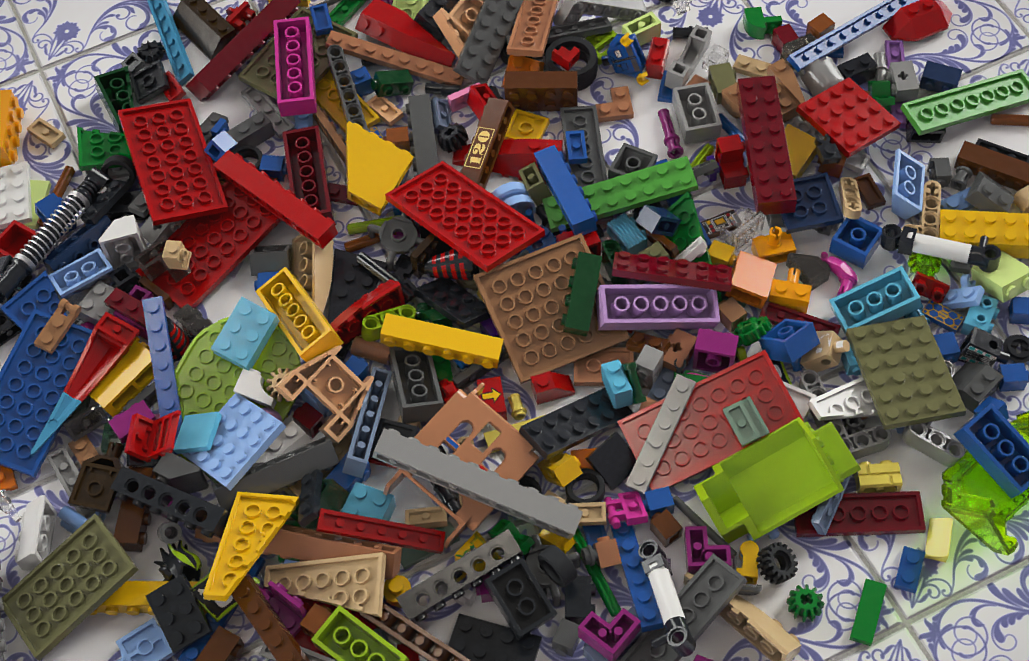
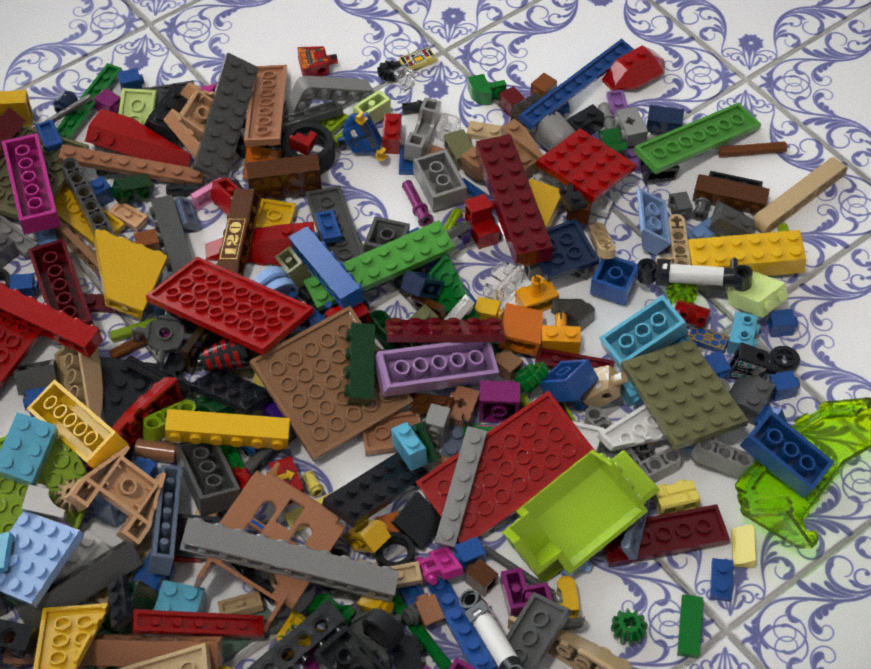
camera: 15 degrees left, 5 degrees down
dark red brick [292,402,325,438] -> none
black gear [437,123,469,154] -> none
red slope [530,371,575,405] -> none
nougat plate [595,86,634,123] -> none
medium azure brick [607,213,648,254] -> none
tile [701,209,742,239] -> none
sand green plate [723,396,770,448] -> none
black tyre [756,542,798,585] -> none
dark pink arm [816,252,858,296] -> none
reddish brown tile [853,173,886,210] -> none
light blue plate [942,274,985,309] -> none

